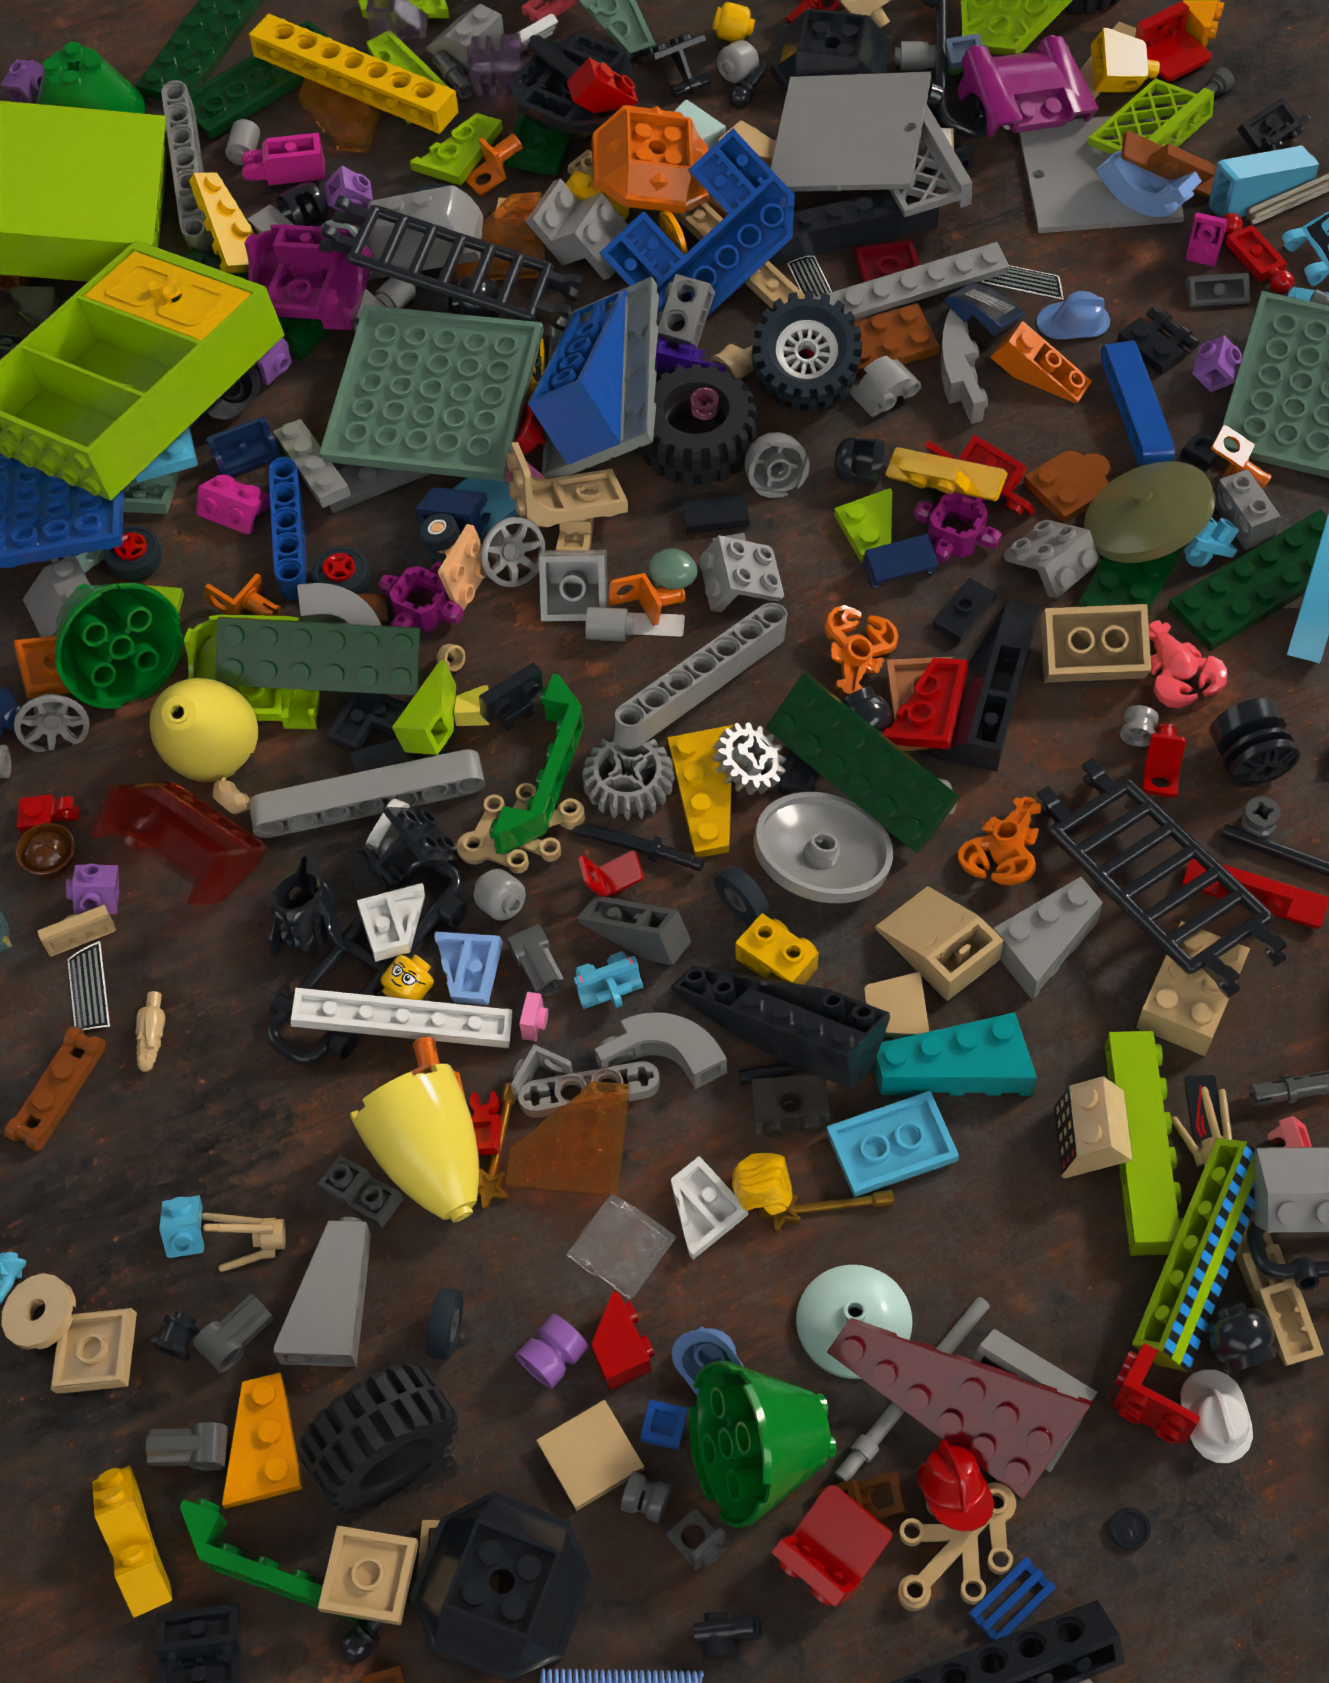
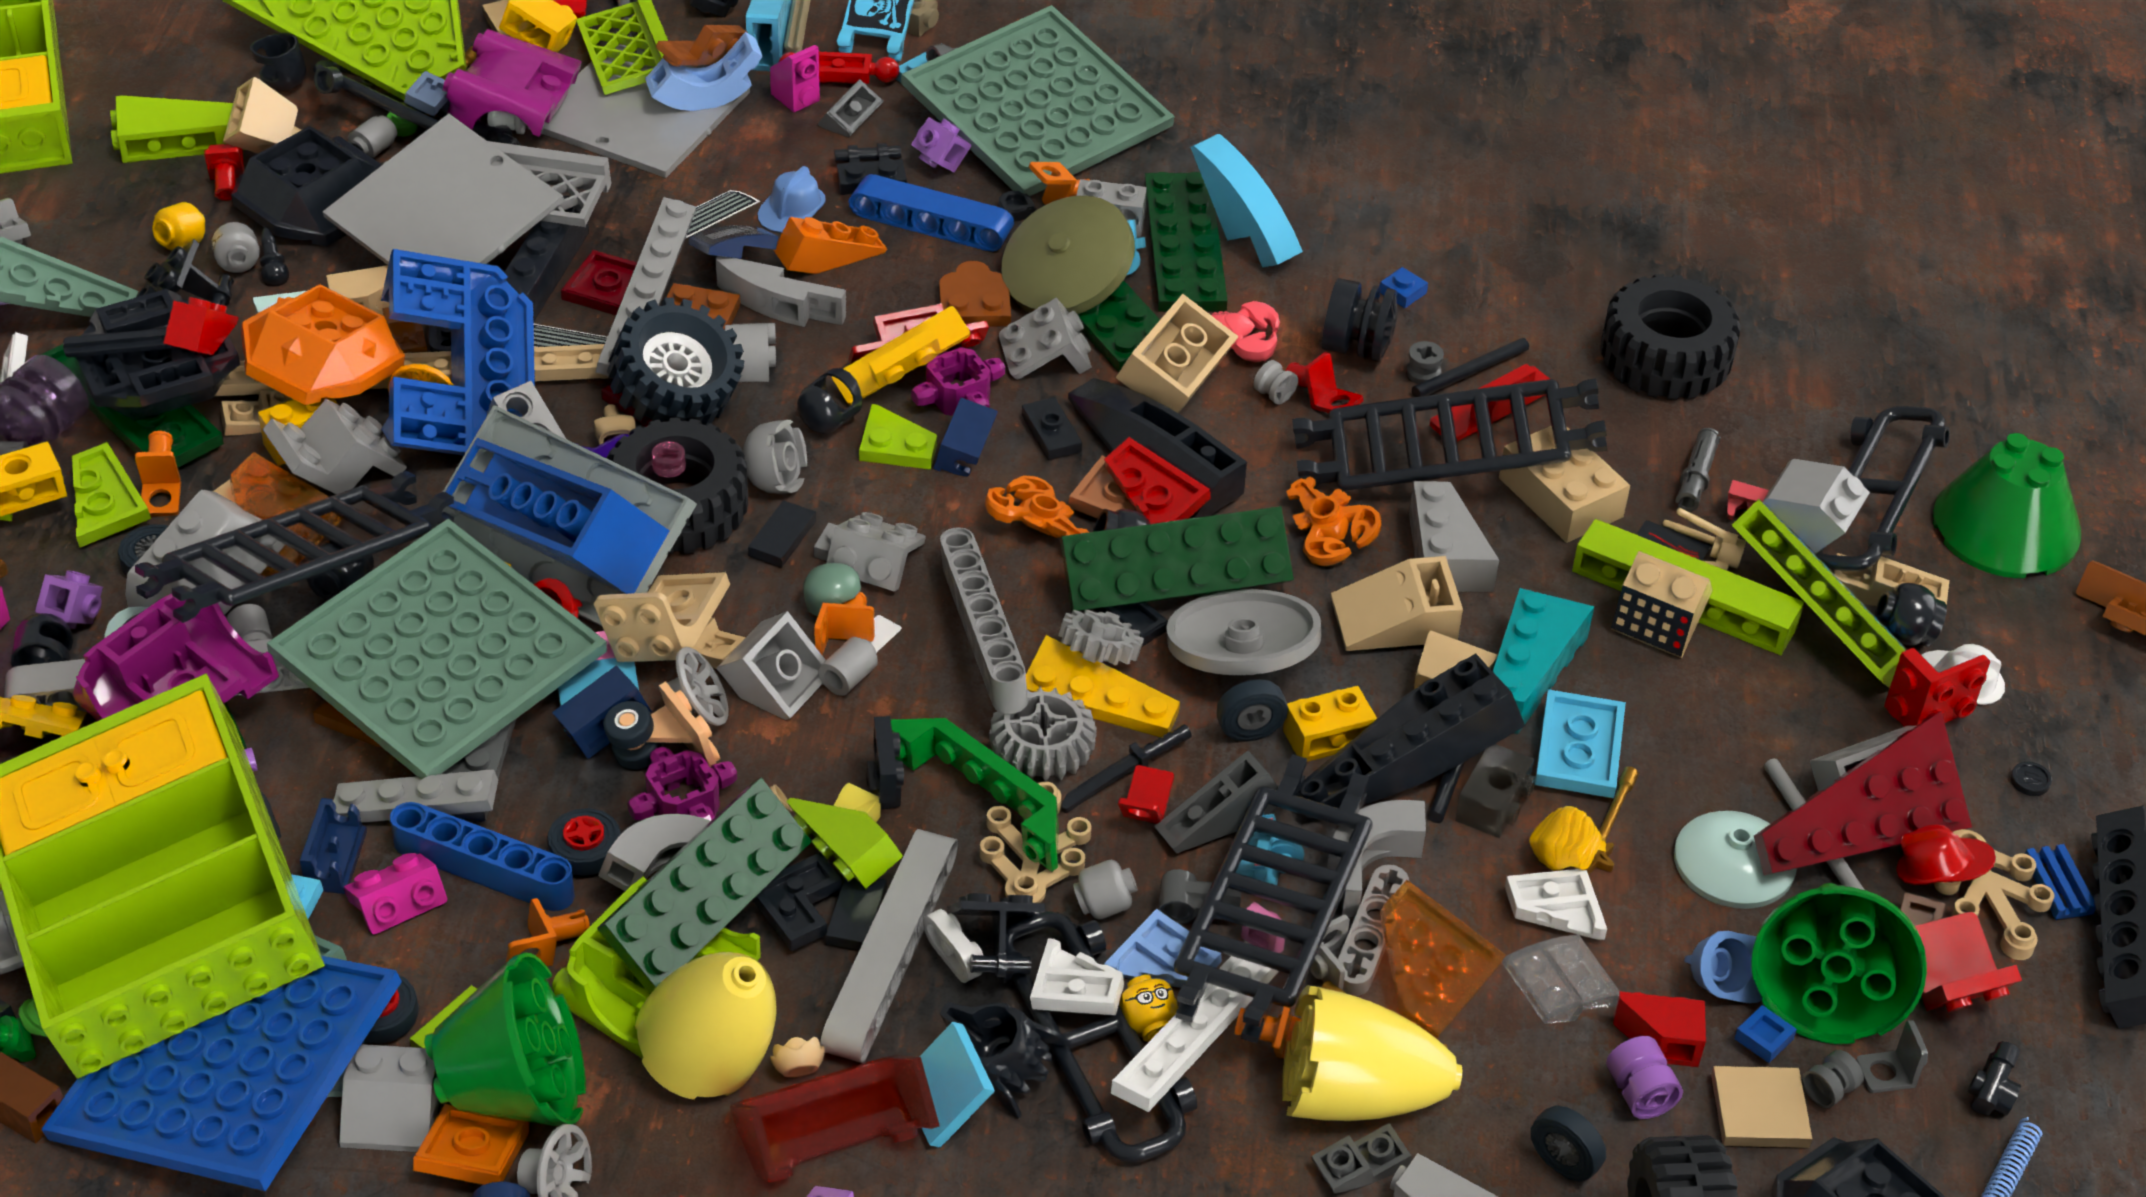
camera: 65 degrees left, 15 degrees down
none -> medium azure tile [899,1022,995,1148]
none -> black bar [1173,754,1373,1044]

